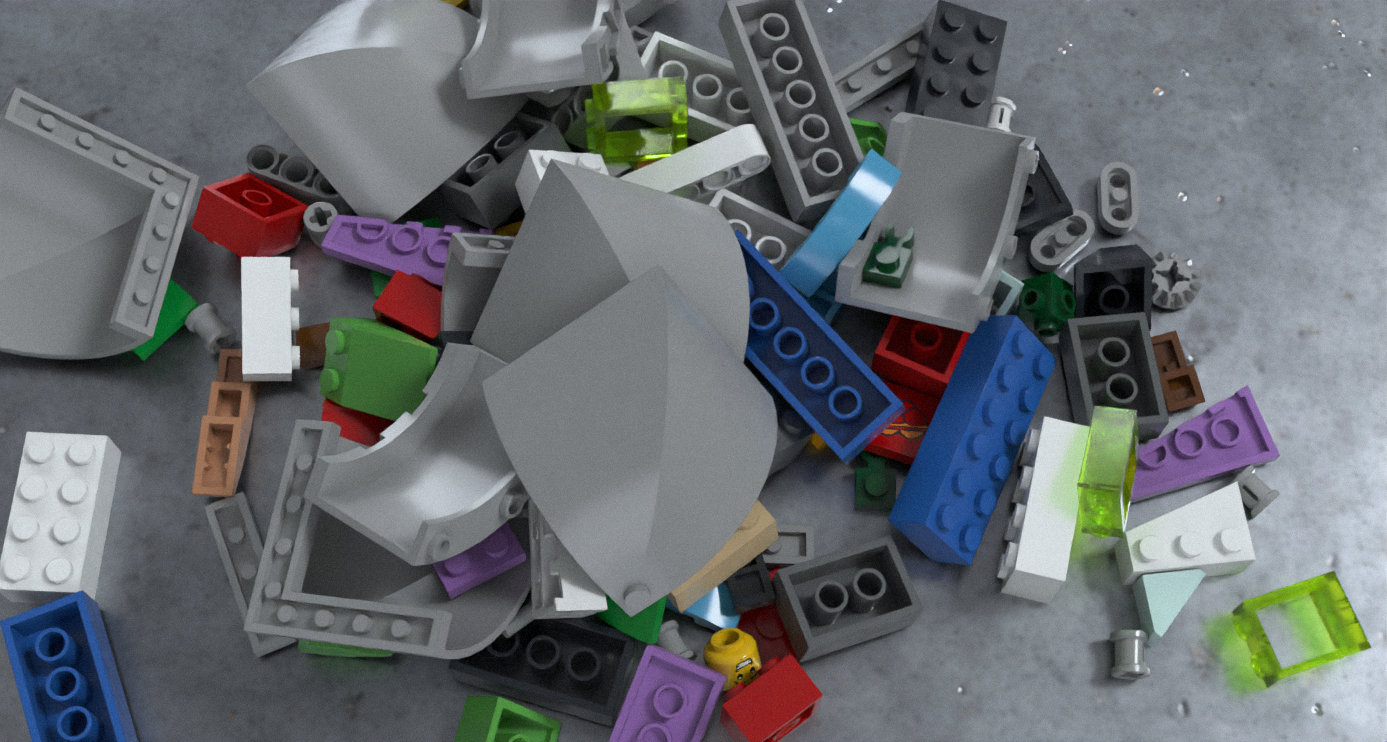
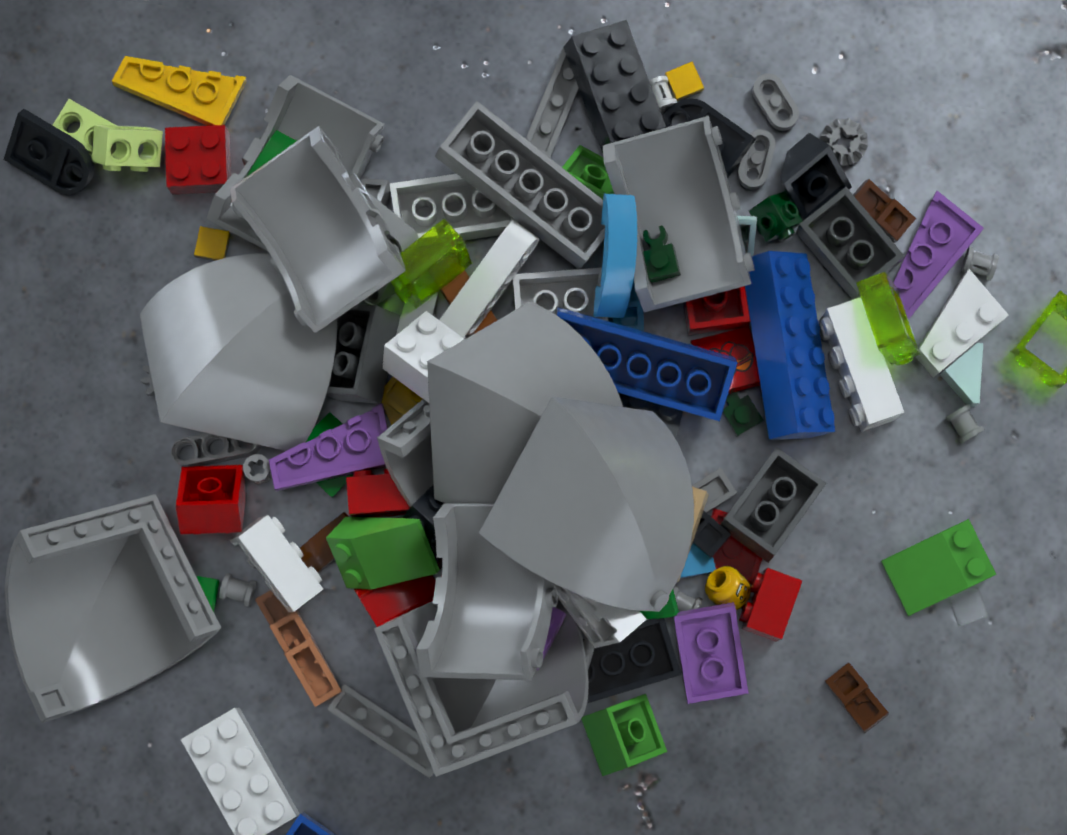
camera: 30 degrees left, 15 degrees up
none -> yellow tile [665,61,704,101]

